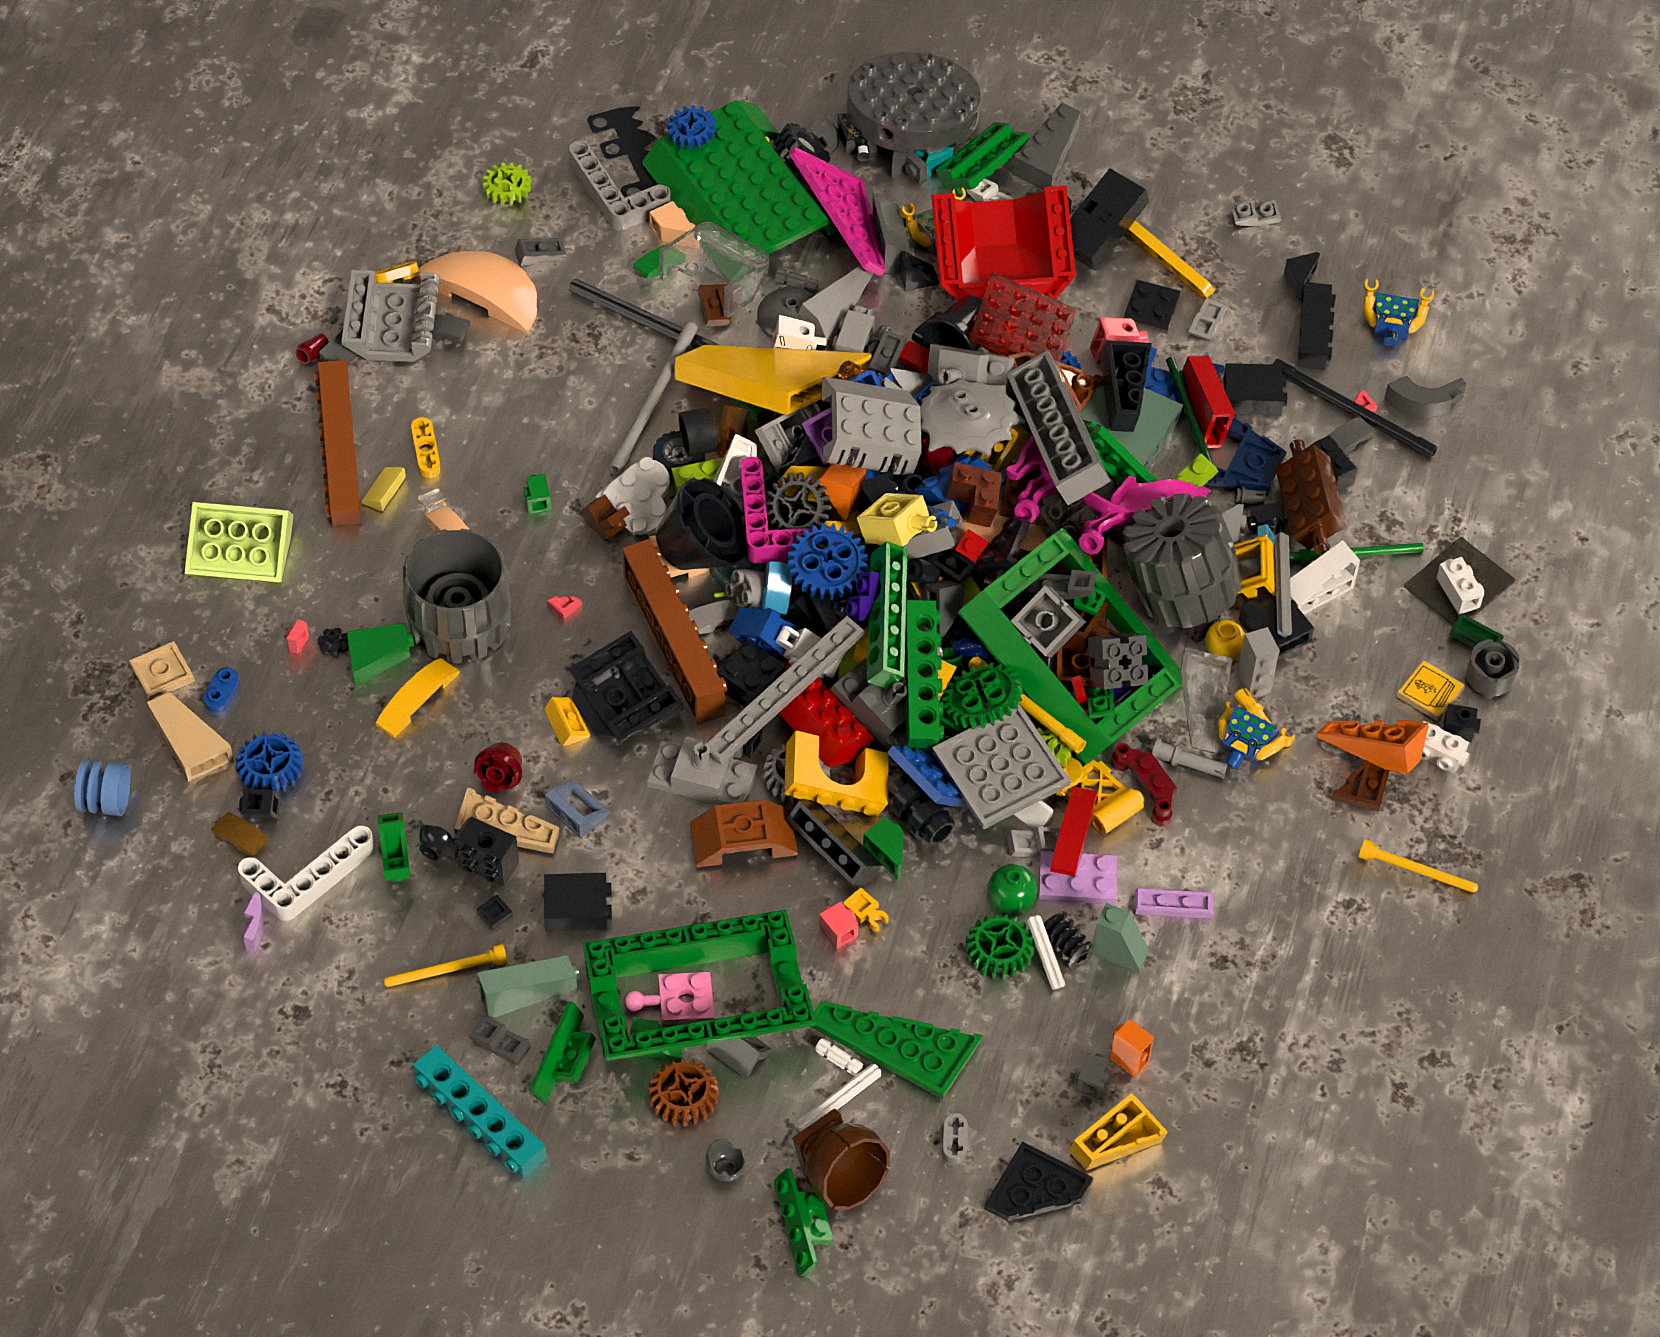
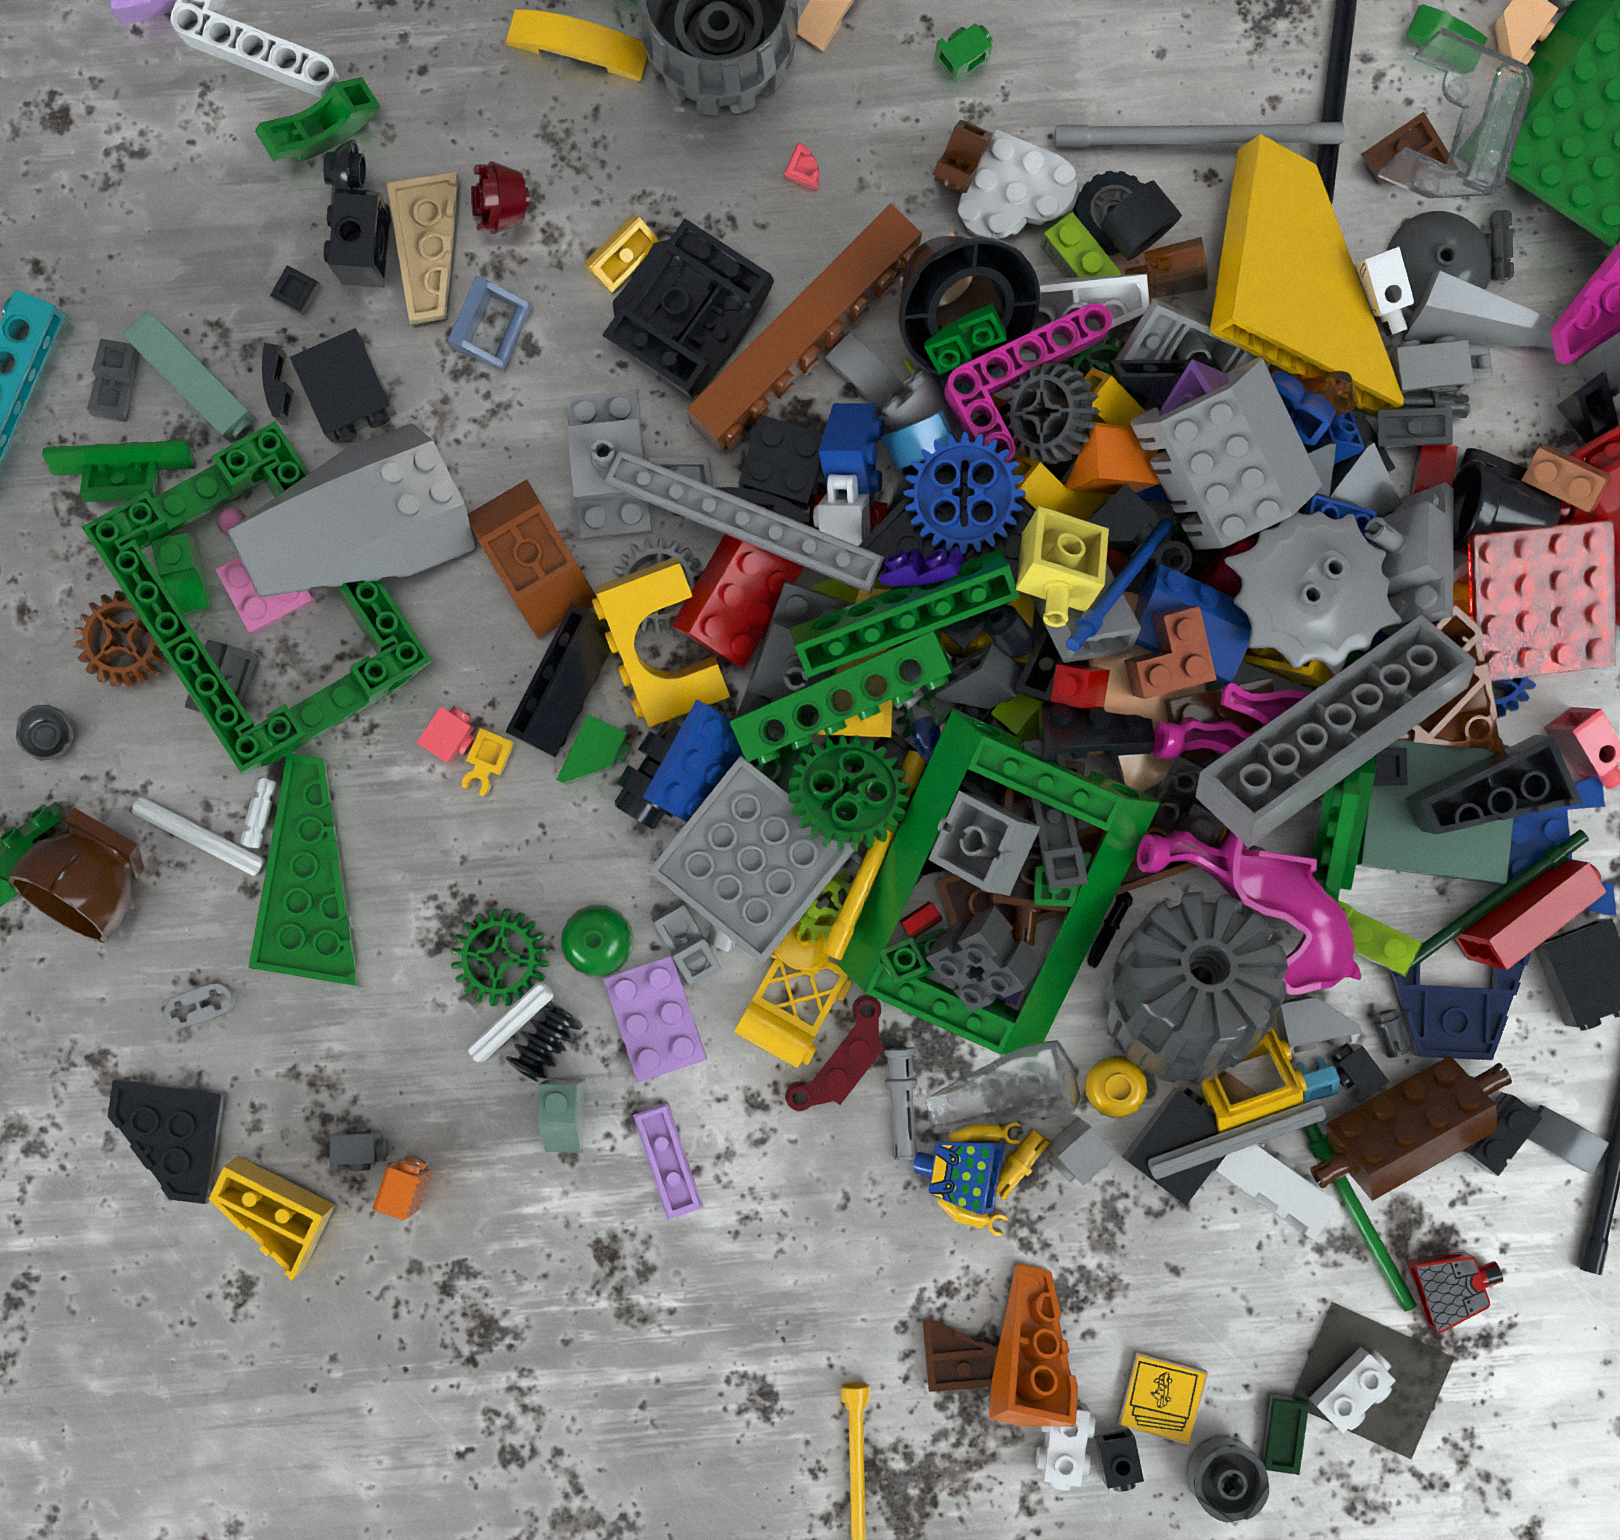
camera: 70 degrees right, 30 degrees up
yellow piece [383,944,508,987] -> none
red slope [1050,786,1098,876] -> none
none -> light grey wedge [228,423,476,597]
none -> black slope [262,343,294,425]
none -> green slope [924,304,1007,375]
none -> torso [1406,1252,1504,1334]
none -> nougat brick [1522,444,1613,513]

